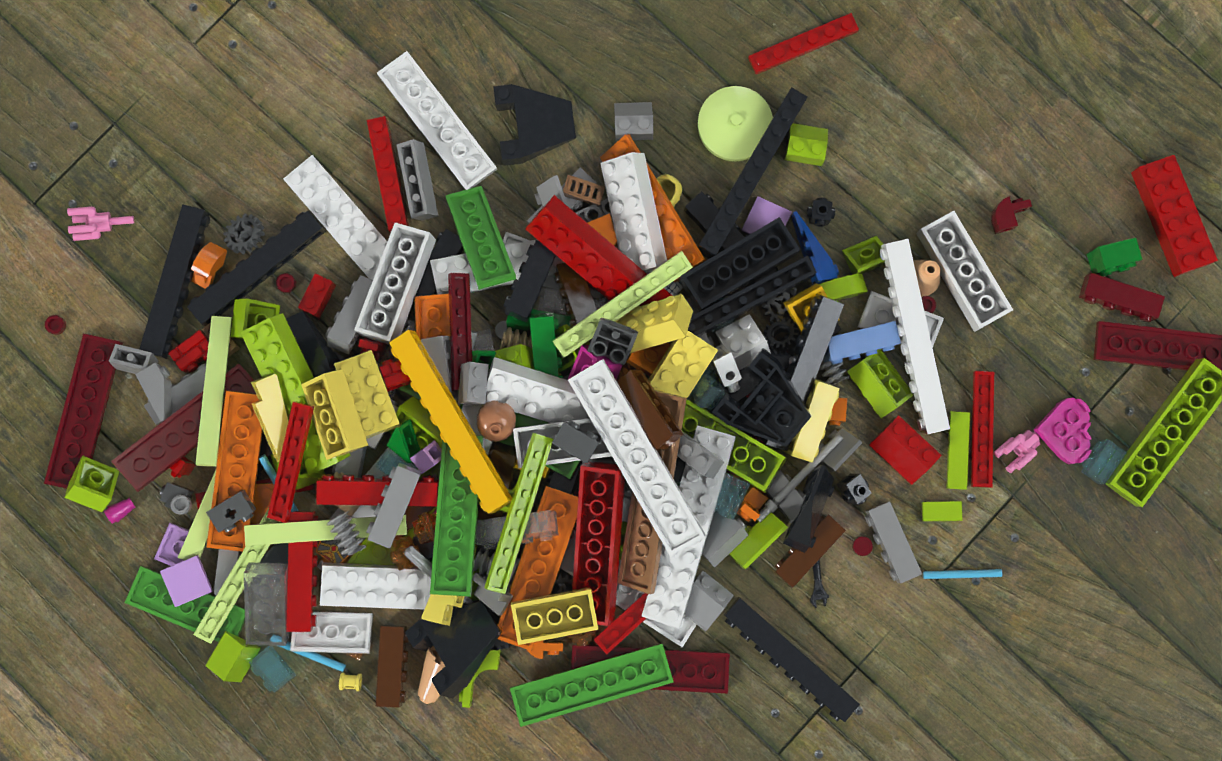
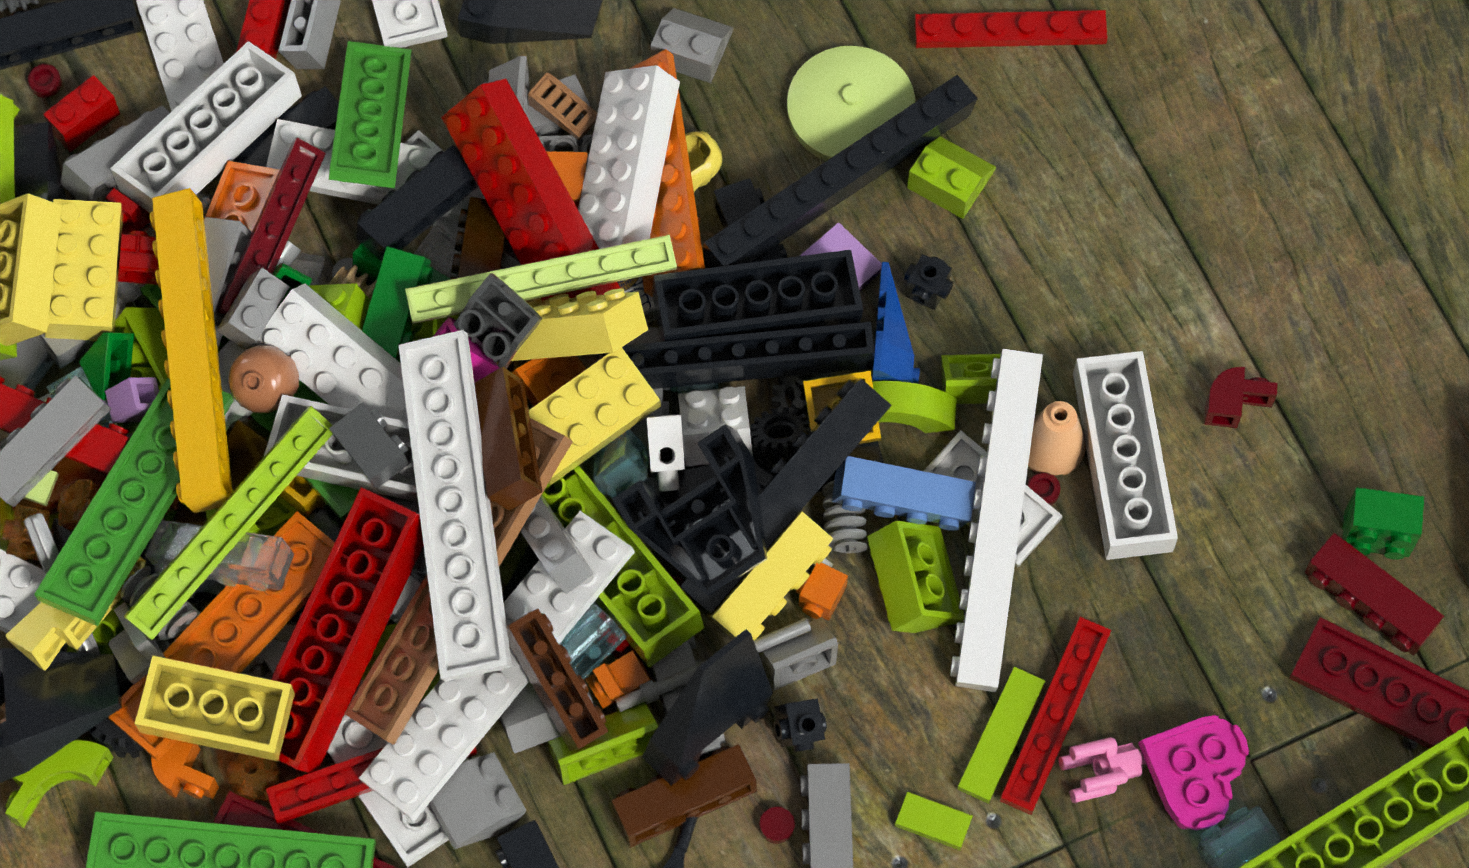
camera: 20 degrees right, 15 degrees down
red slope [869,415,942,485] -> none
none -> reddish brown brick [506,608,609,751]

